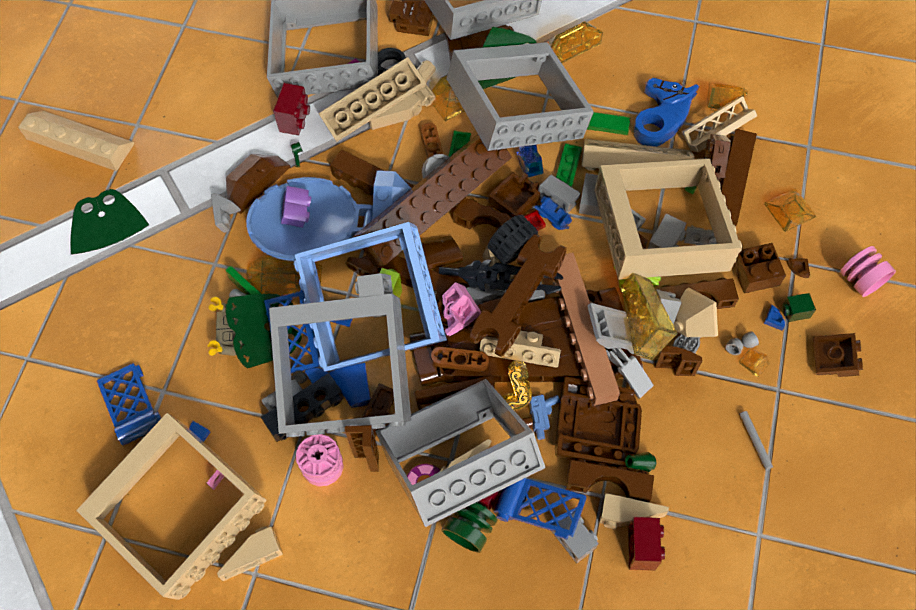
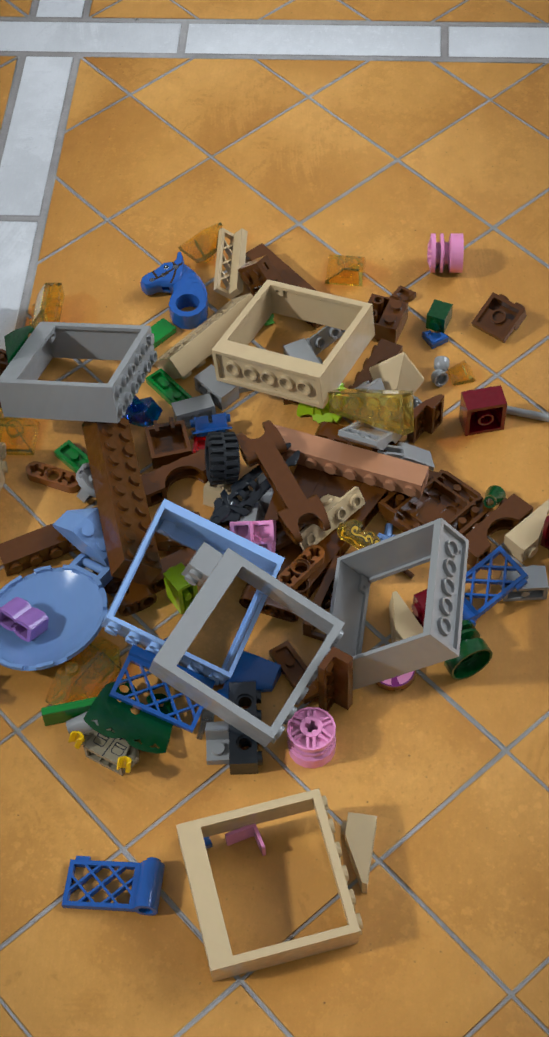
camera: 55 degrees left, 10 degrees down
none -> dark red brick [459,385,507,436]

